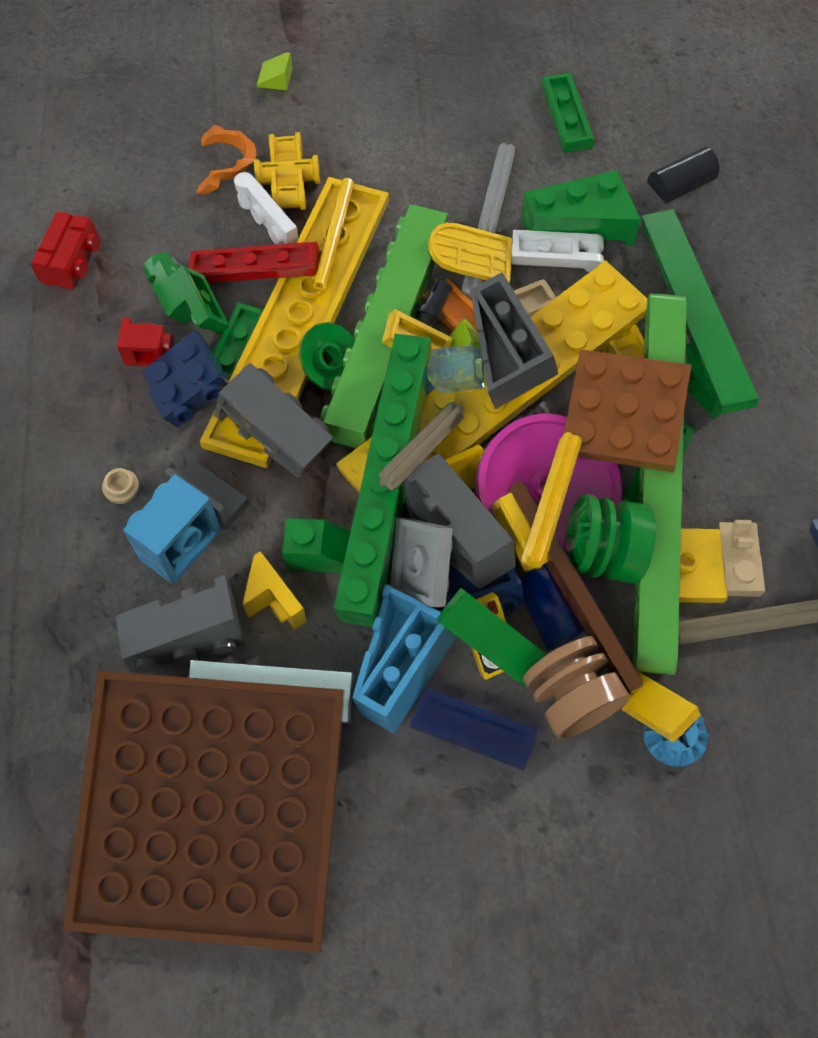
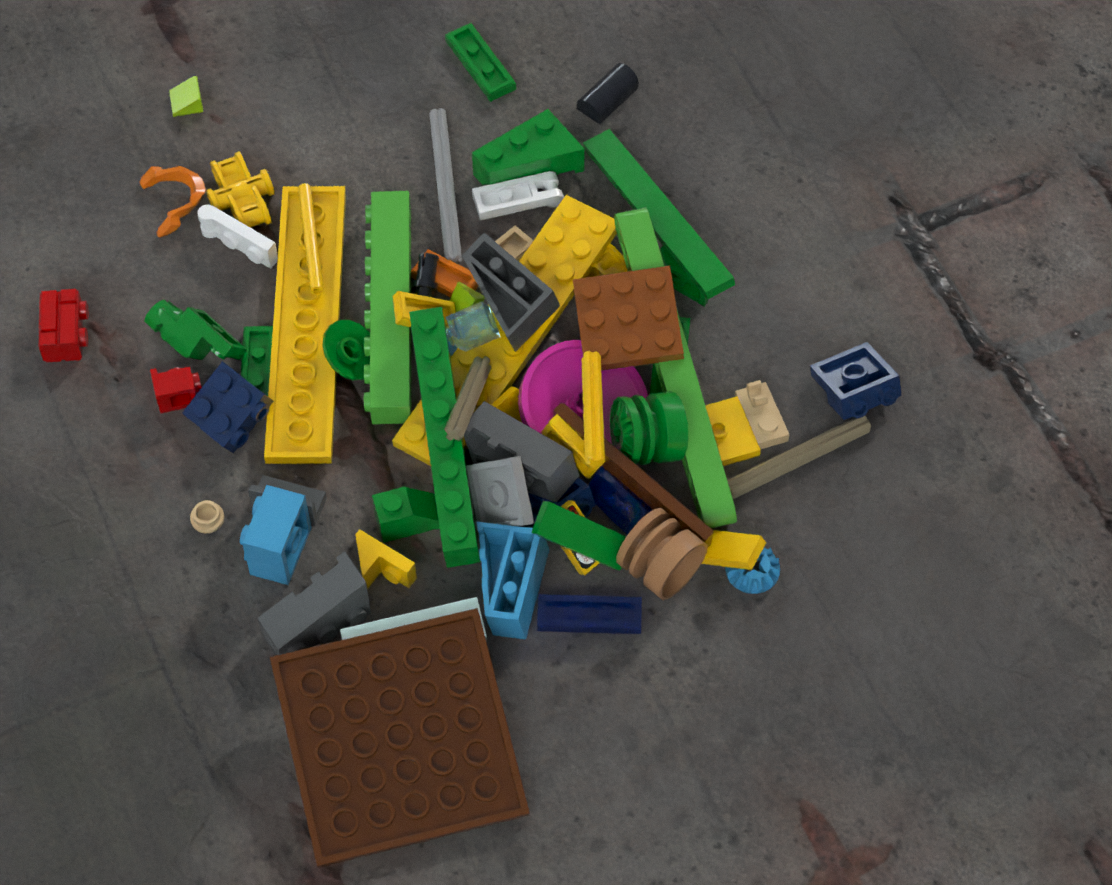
camera: 20 degrees left, 5 degrees down
red tile [188,241,320,283] -> none
dark grey wedge [214,363,333,478] -> none
yellow window [428,222,512,283] -> none

